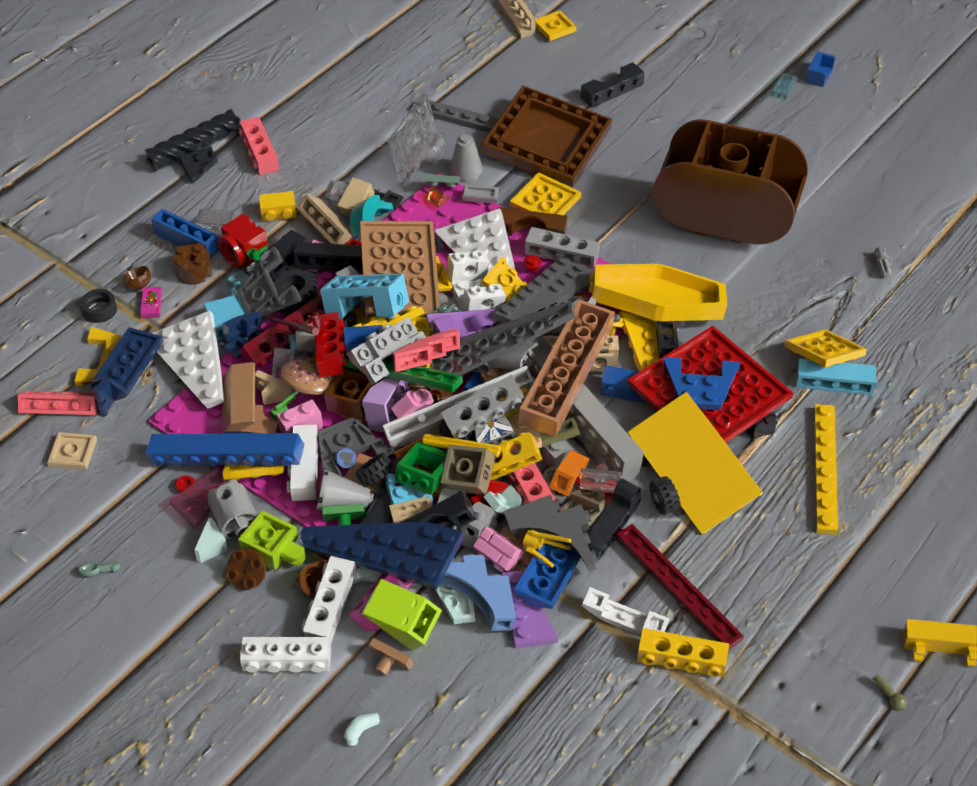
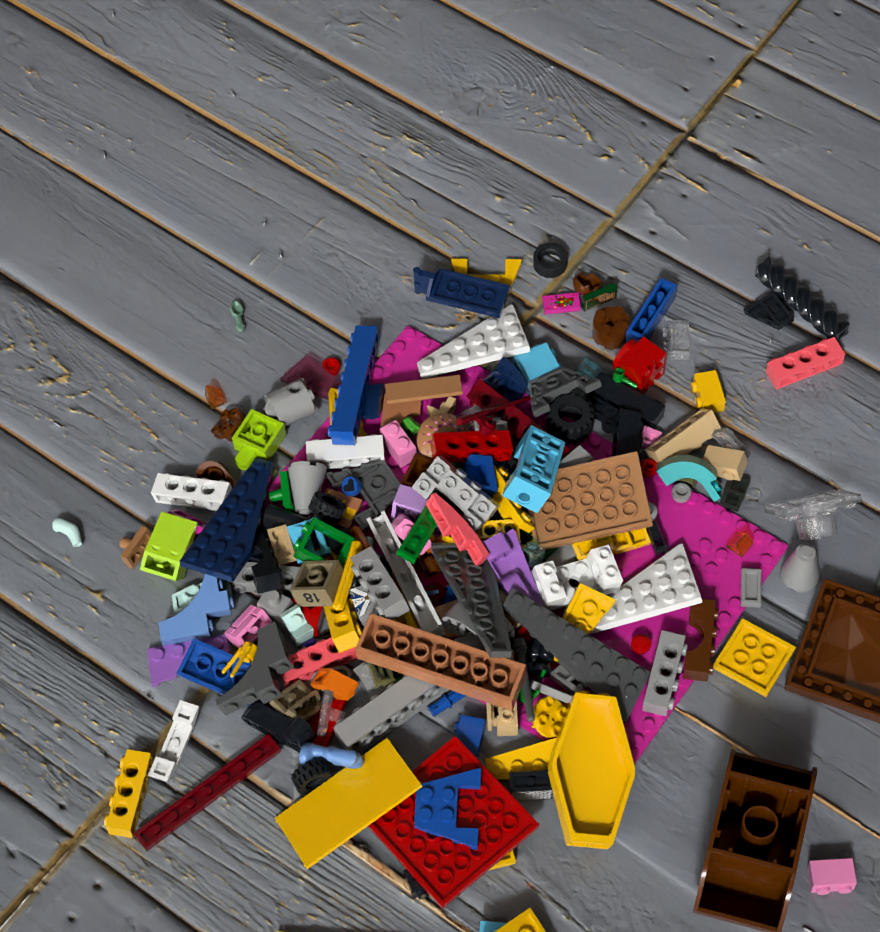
camera: 90 degrees right, 10 degrees up
coral fence [18,391,97,415] -> none
tan tile [47,432,97,470] -> none
light aqua slope [194,518,228,563] -> none
white brick [240,637,331,673] -> none
sand green plate [424,174,460,187] -> none
none -> clear orange slope [205,385,227,409]
none -> medium blue piece [299,742,364,769]
none -> dark green tile [581,283,617,312]

